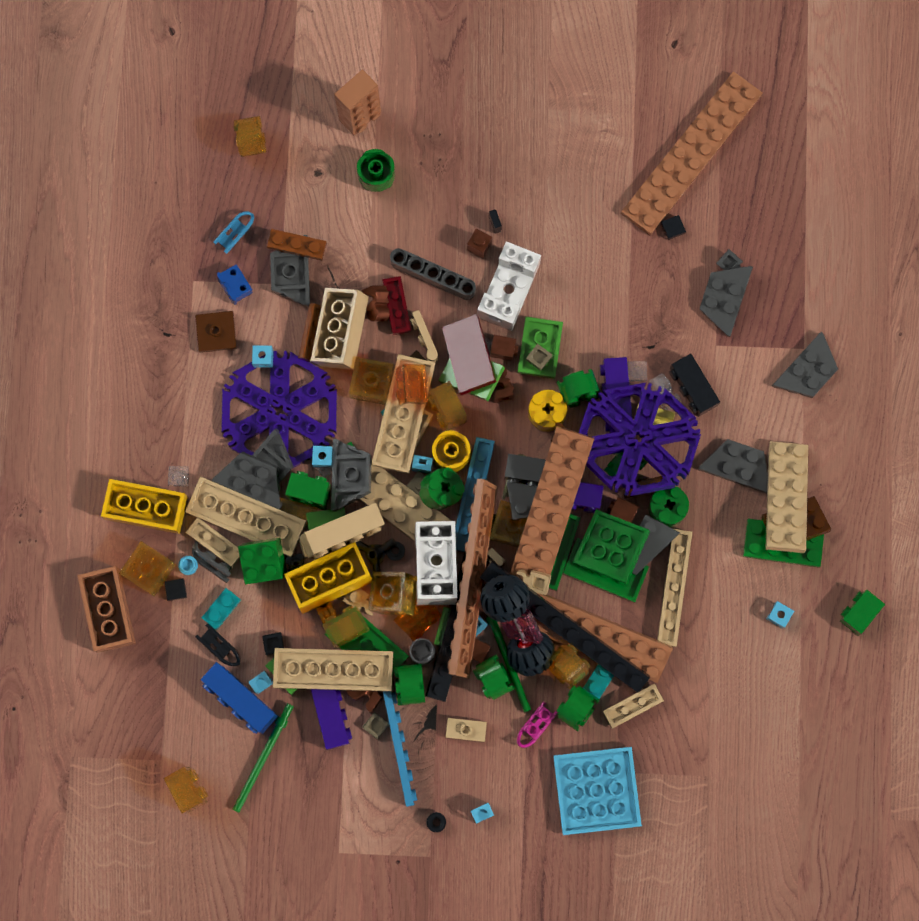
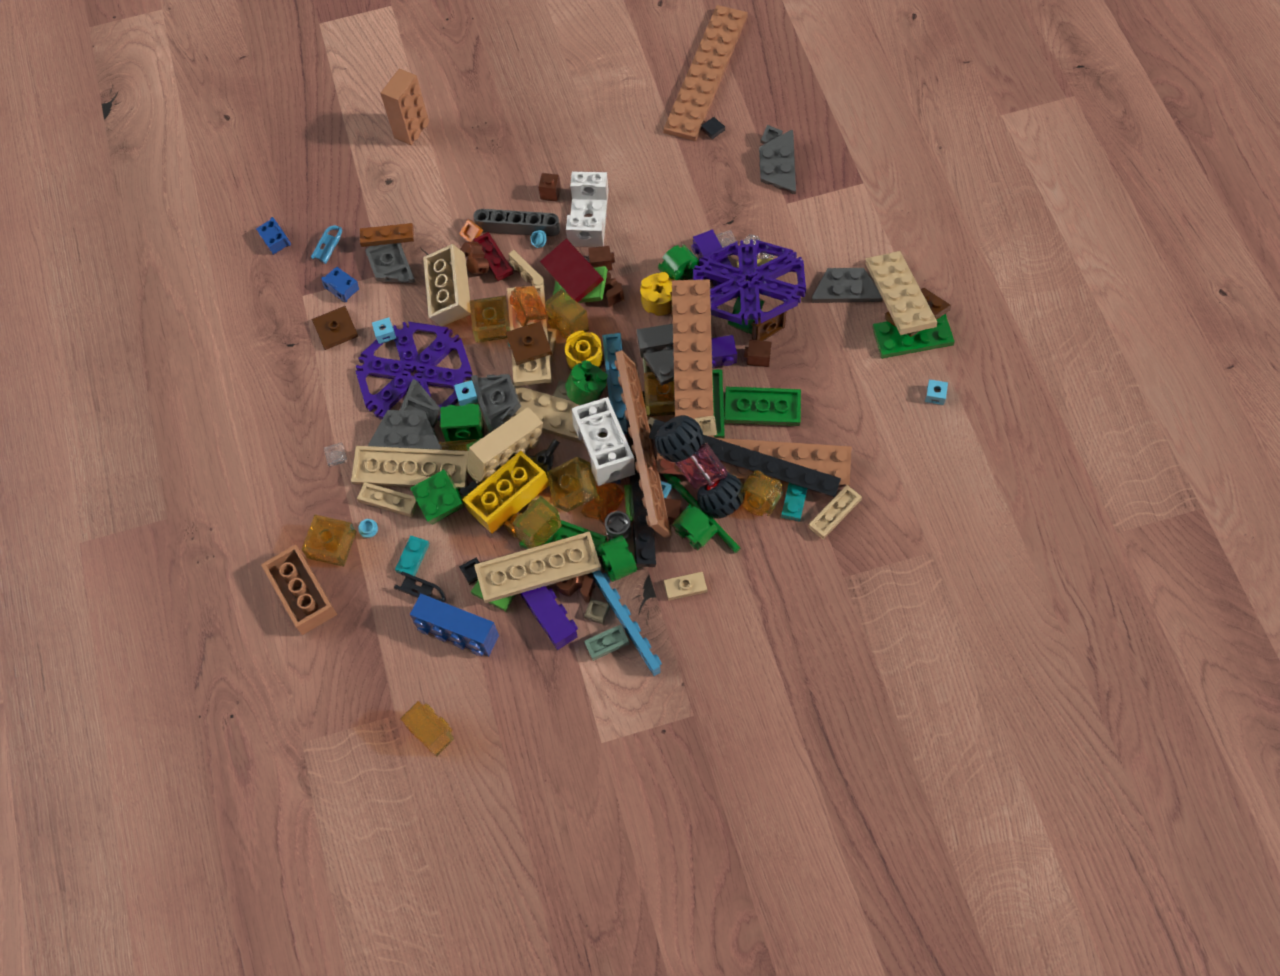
camera: 15 degrees left, 15 degrees down
yellow brick [101,479,188,534] -> none
black tile [165,578,187,601] -> none
dark grey piece [192,541,231,583] -> none
green bar [233,703,294,813] -> none
clear yellow brick [234,116,267,157] -> none
medium azure piece [248,671,273,694] -> none
dark orange plate [298,303,321,363] -> none
green brick [357,149,395,192] -> none
black plate [386,541,405,561] -> none
medium azure piece [412,455,433,474] -> none
black plate [427,812,446,832] -> none
medium azure piece [471,803,494,824] -> none
black tile [489,209,502,234] -> none
bright green plate [517,317,563,379] -> none
dark pink piece [517,701,557,748] -> none
dark tan plate [526,344,553,371] -> none
medium azure plate [553,747,642,835] -> none
green brick [557,685,600,732] -> none
green plate [573,509,650,584] -> none
dark grey wing [632,515,680,576] -> none
green brick [648,486,689,527] -> none
tan plate [657,529,692,647] -> none
black brick [669,354,720,417] -> none
dark grey wing [772,332,838,398] -> none
green brick [840,590,885,636] -> none
none -> blue piece [256,217,291,255]
none -> orange plate [459,219,483,242]
none -> reddish brown plate [506,321,552,365]
none -> medium azure plate [531,230,547,248]
none -> sand green plate [584,624,630,661]

